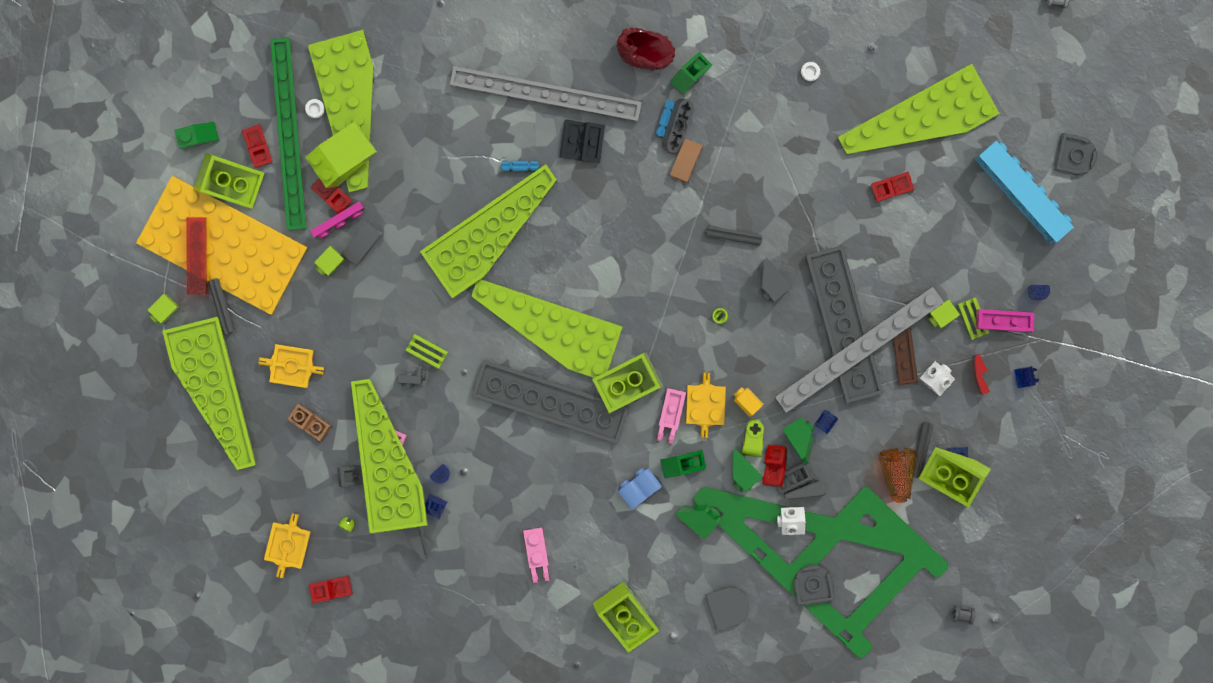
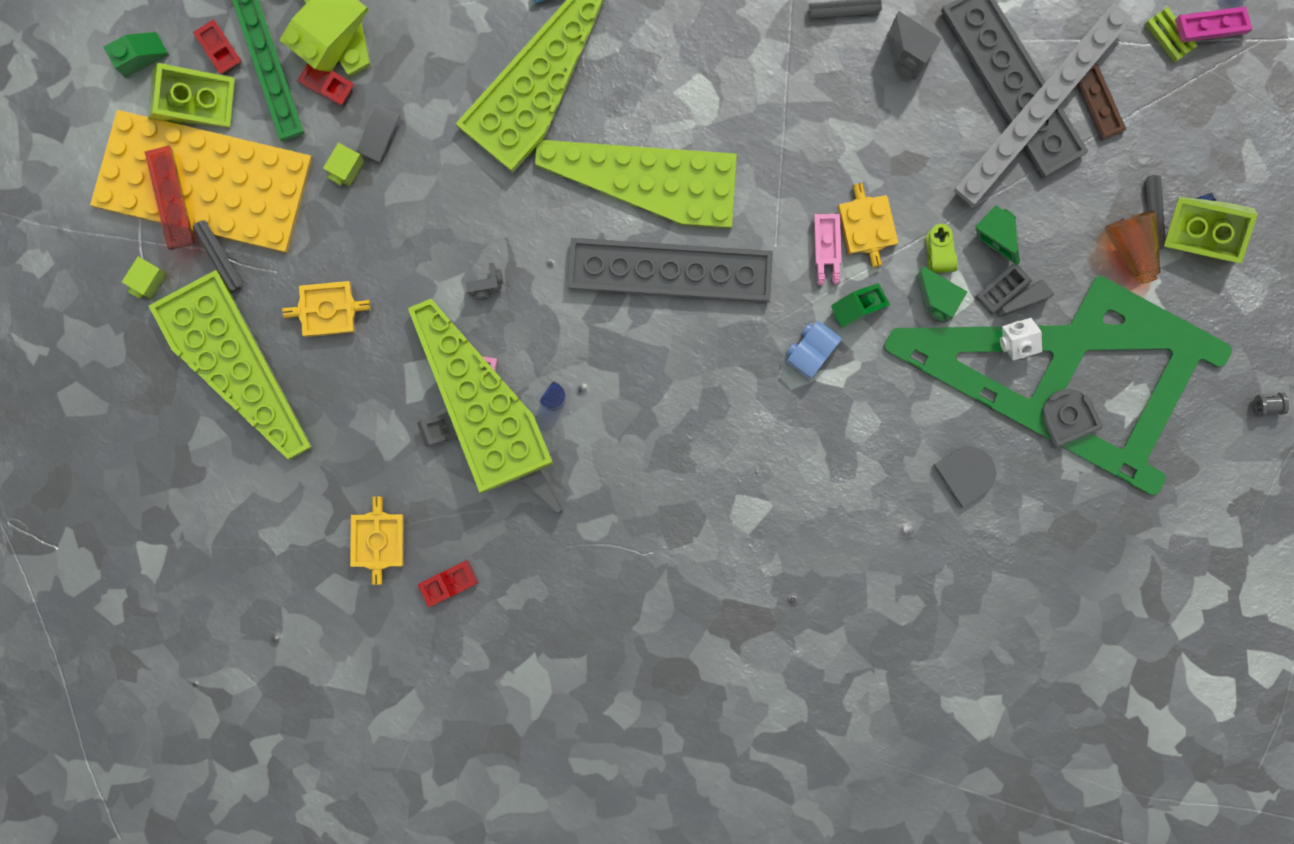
camera: 20 degrees left, 5 degrees down
medium nougat slope [288,404,332,442] -> none
dark pink plate [310,201,365,239] -> none
lime hinge [338,517,355,533] -> none
lime tile [405,334,448,369] -> none
clear blue tile [425,494,448,519] -> none
bright pink hinge [523,527,550,583] -> none
lime slope [592,352,663,413] -> none
lime slope [593,581,659,653] -> none
green slope [675,505,722,540] -> none
lime hinge [712,308,728,324] -> none
yellow brick [733,387,764,417] -> none
red slope [762,445,787,488] -> none
clear blue brick [814,410,838,435] -> none
white brick [920,361,955,396] -> none
lime brick [928,299,960,329] -> none
red slope [973,354,990,395] -> none
clear blue tile [1014,366,1039,388] -> none

